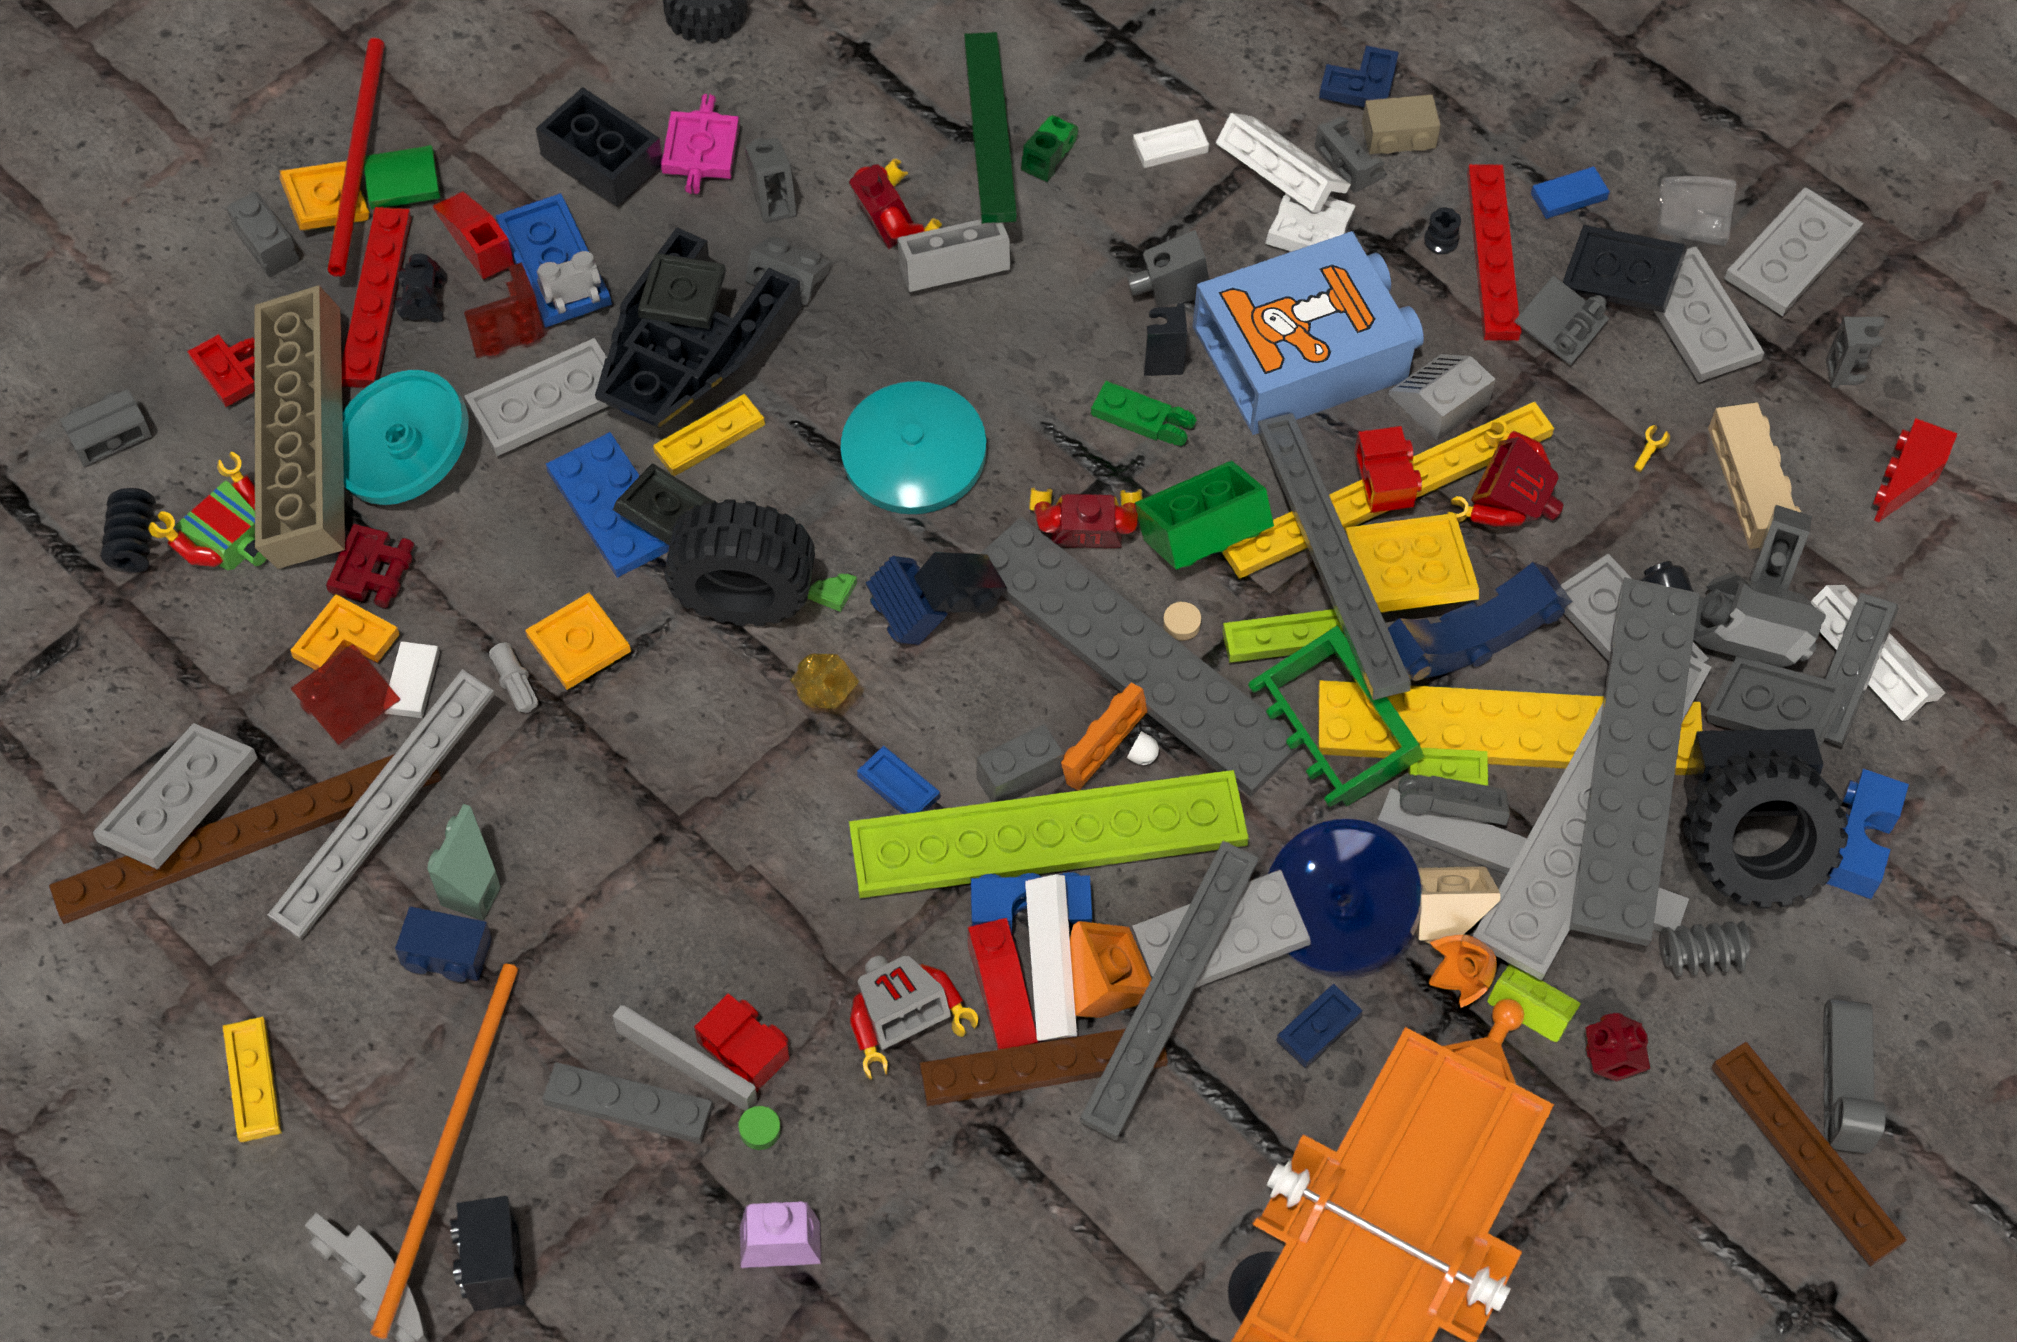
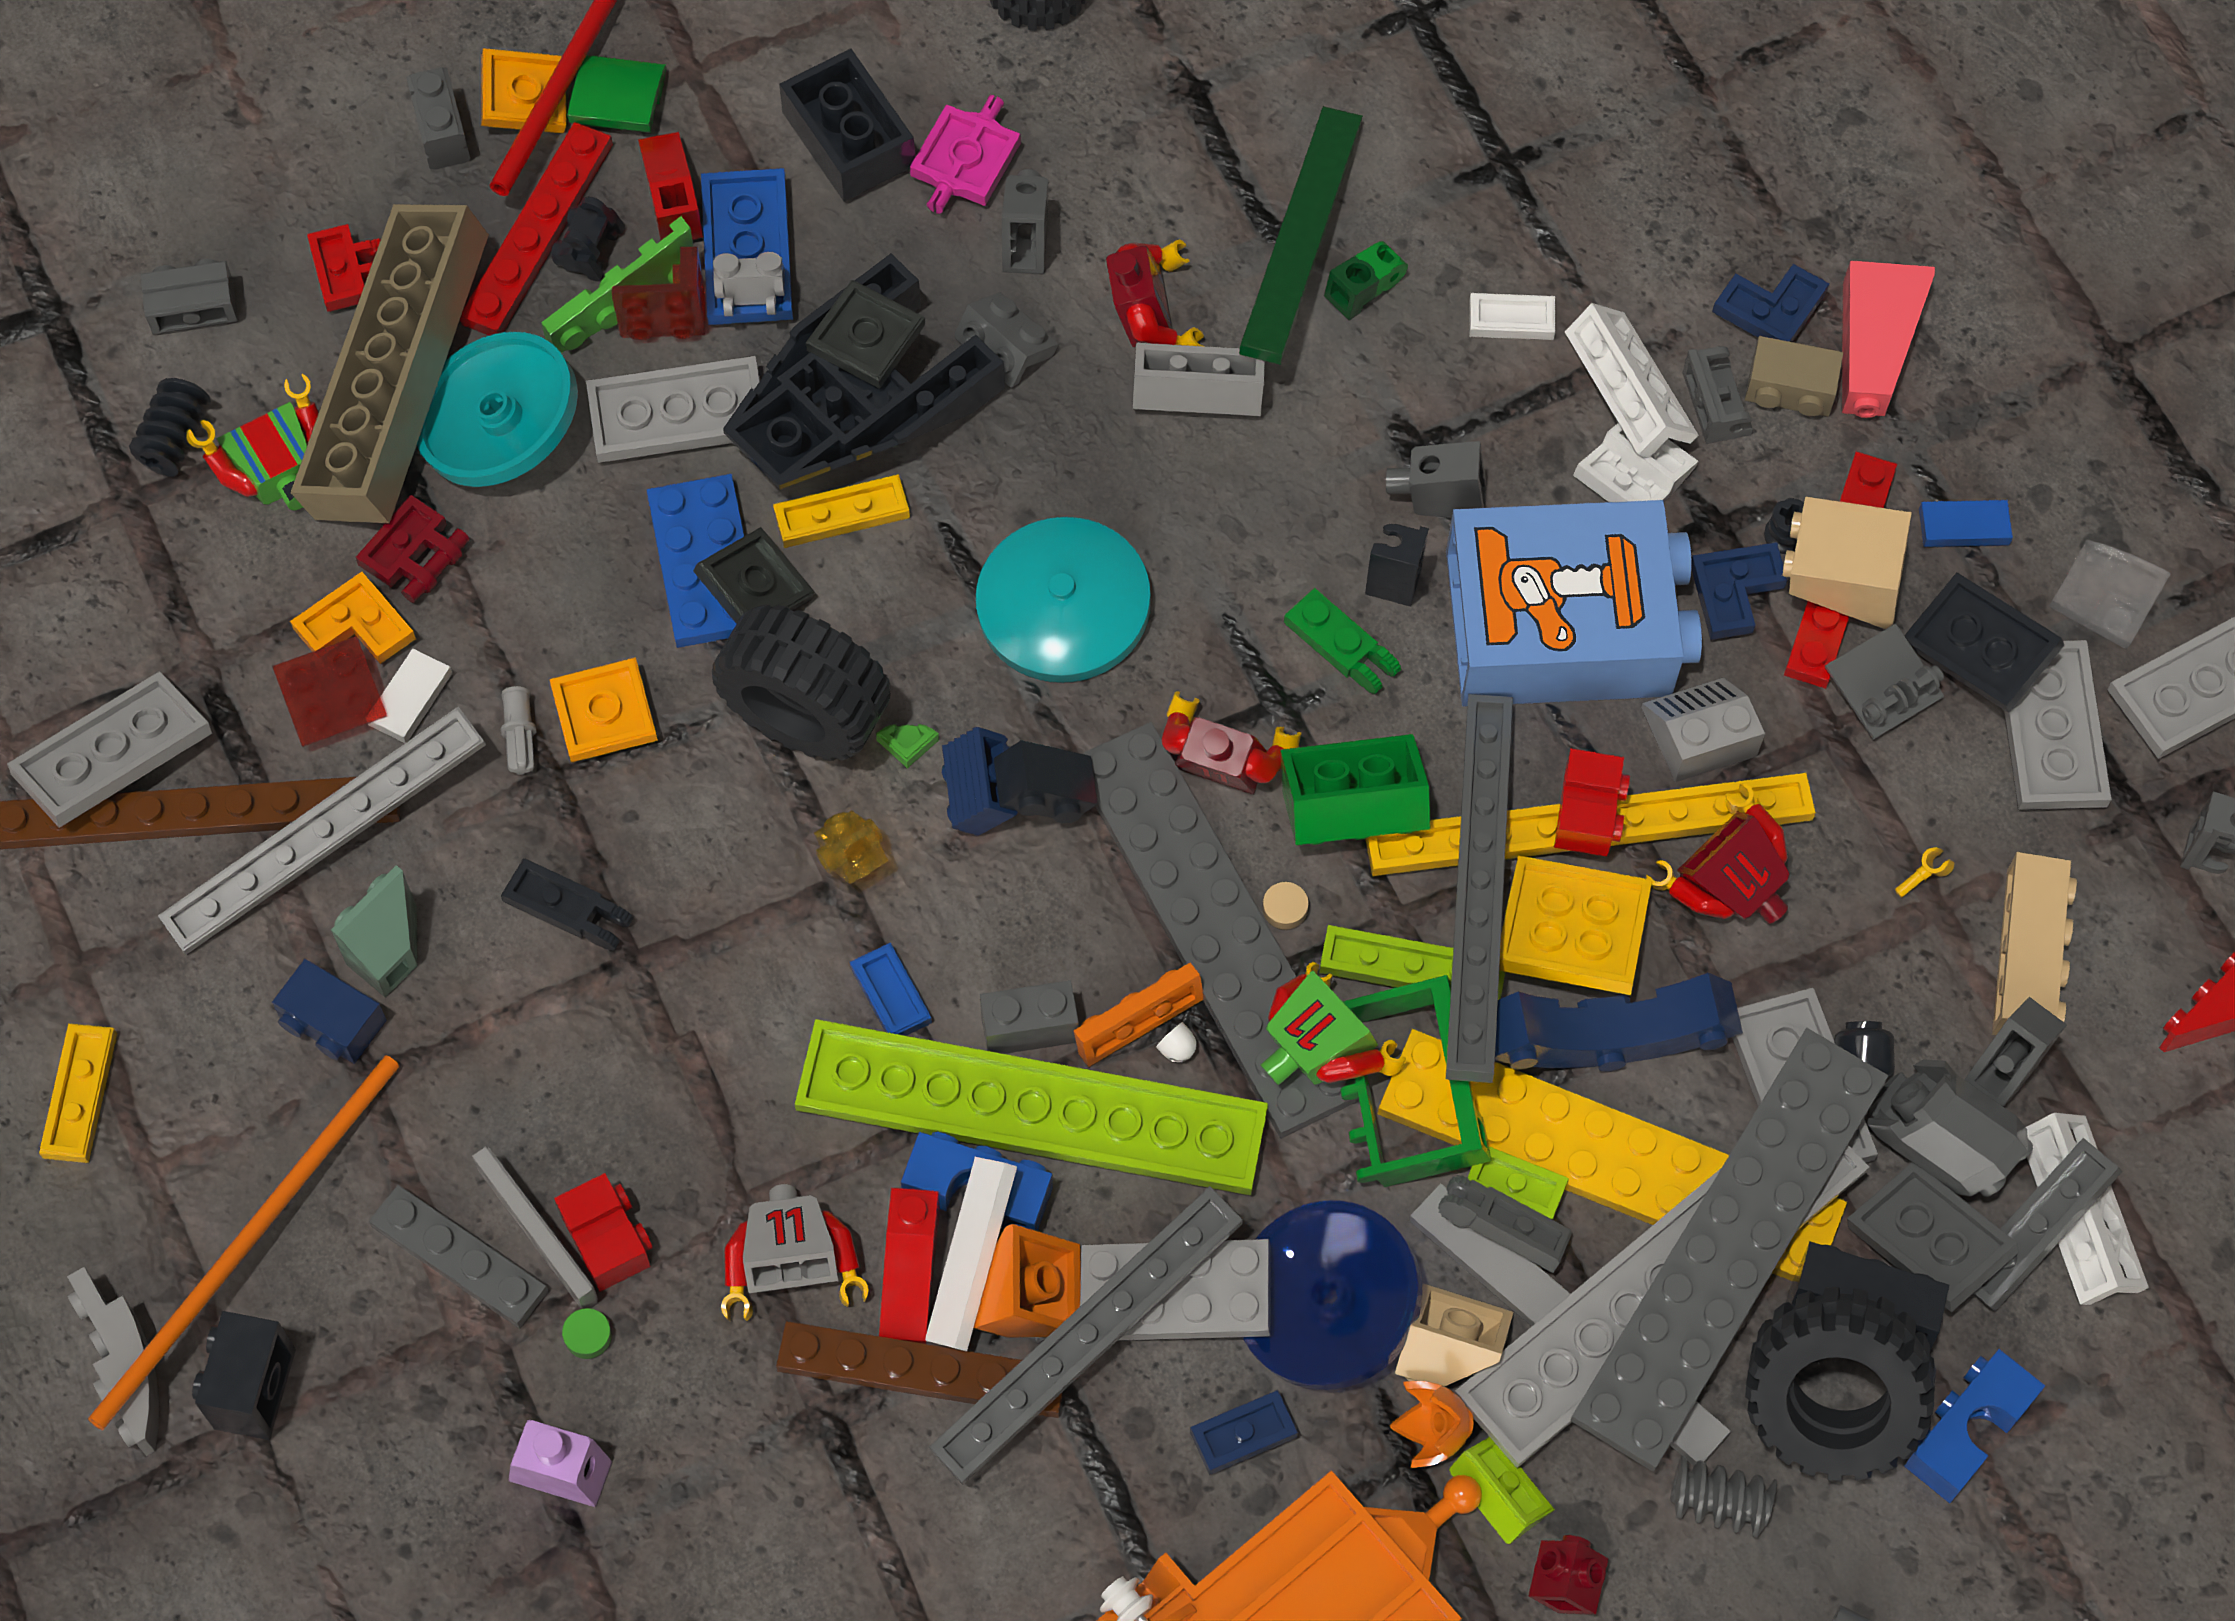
camera: 20 degrees right, 5 degrees up
none -> black hinge [501,858,633,951]
none -> bright green wing [541,216,698,353]
none -> bright green torso [1260,962,1406,1086]
none -> dark blue plate [1691,542,1787,640]
none -> tan slope [1783,497,1912,629]
none -> coral slope [1842,261,1935,418]

